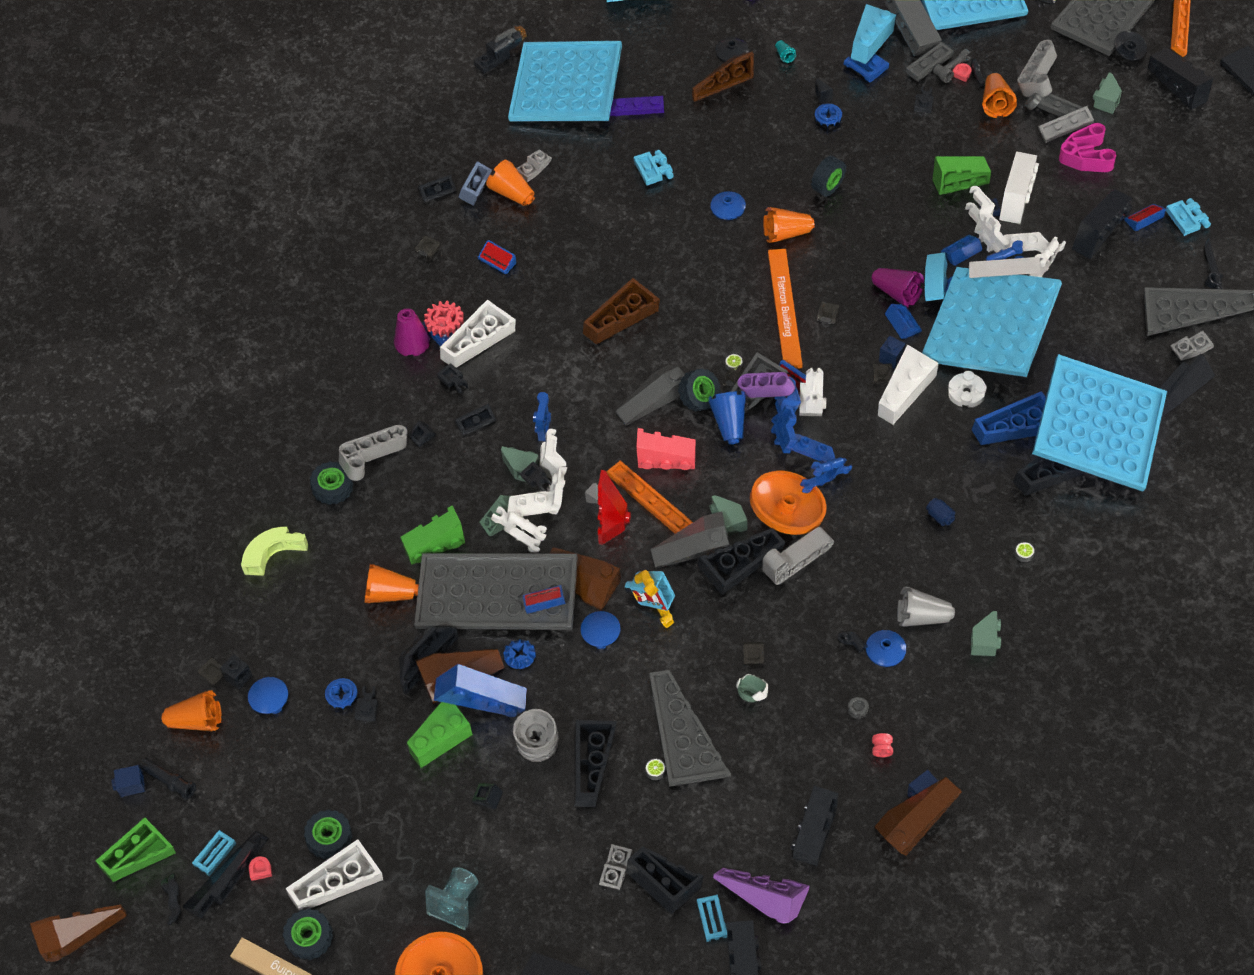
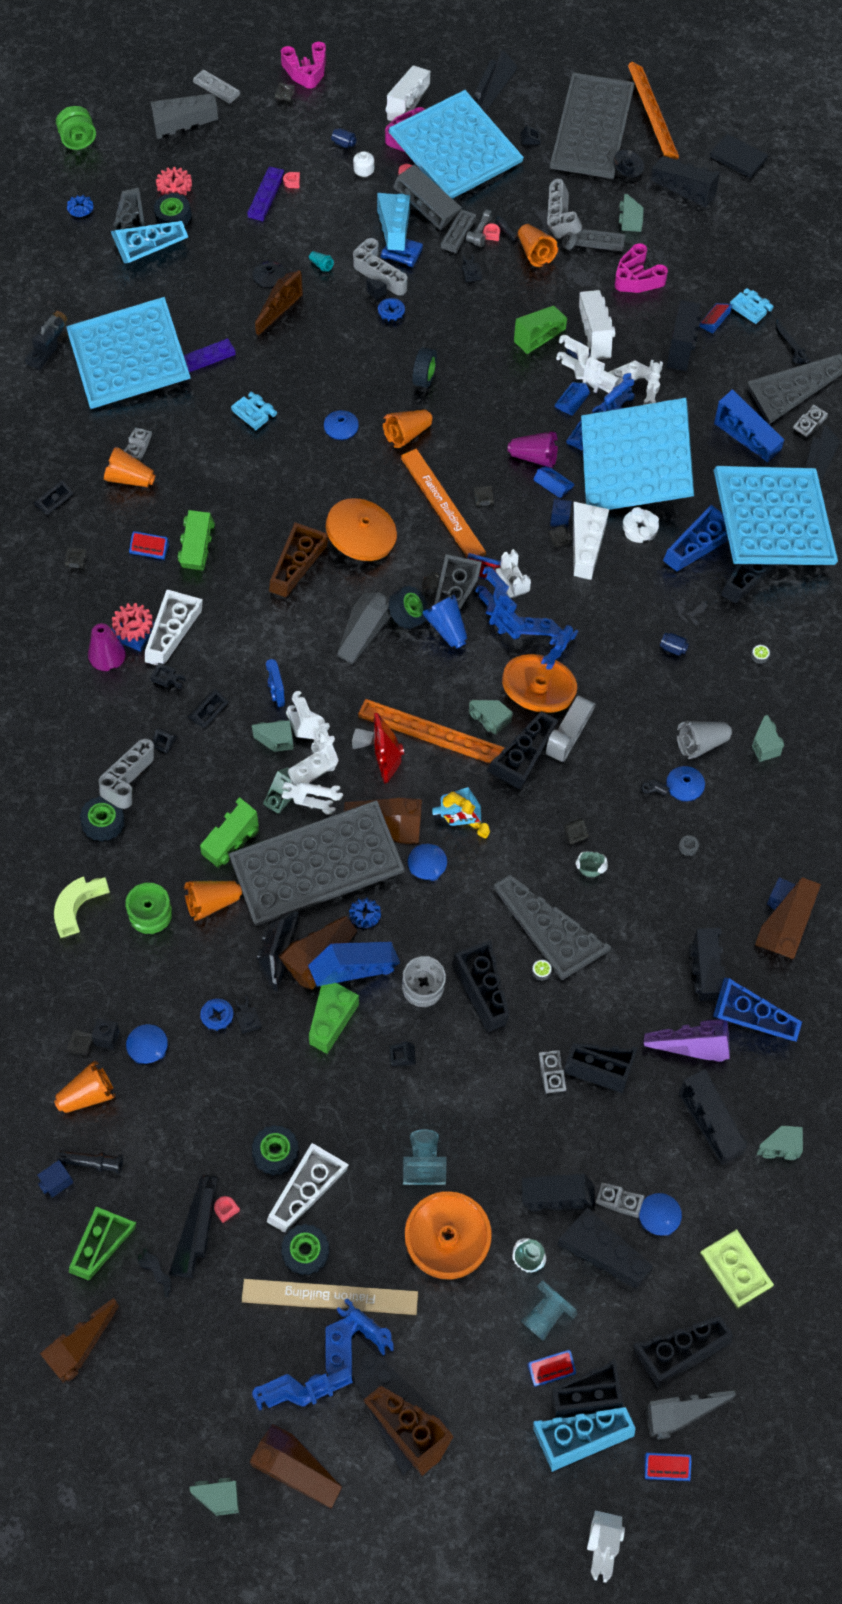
camera: 30 degrees left, 5 degrees up
medium azure tile [192,830,236,876] -> none
sand blue brick [458,162,492,206] -> none
black plate [519,462,551,491] -> none
slope [523,585,566,614] -> none
coral wedge [637,428,696,470] -> none
dark grey wedge [651,511,730,568] -> none
medium azure tile [697,894,727,942] -> none
tile [725,354,743,372] -> none
medium lavender beam [738,372,795,398] -> none
coral wheel [872,733,893,757] -> none
medium azure slope [925,252,948,301] -> none
white sticker [969,257,1040,278] -> none
light grey tile [1038,106,1094,143] -> none
none -> bright green wheel [125,883,172,934]
none -> bright green wedge [178,510,215,570]
none -> orange dish [326,498,397,561]
none -> light grey beam [353,238,407,295]
none -> blue wedge [713,977,802,1042]
none -> blue wedge [714,389,784,462]

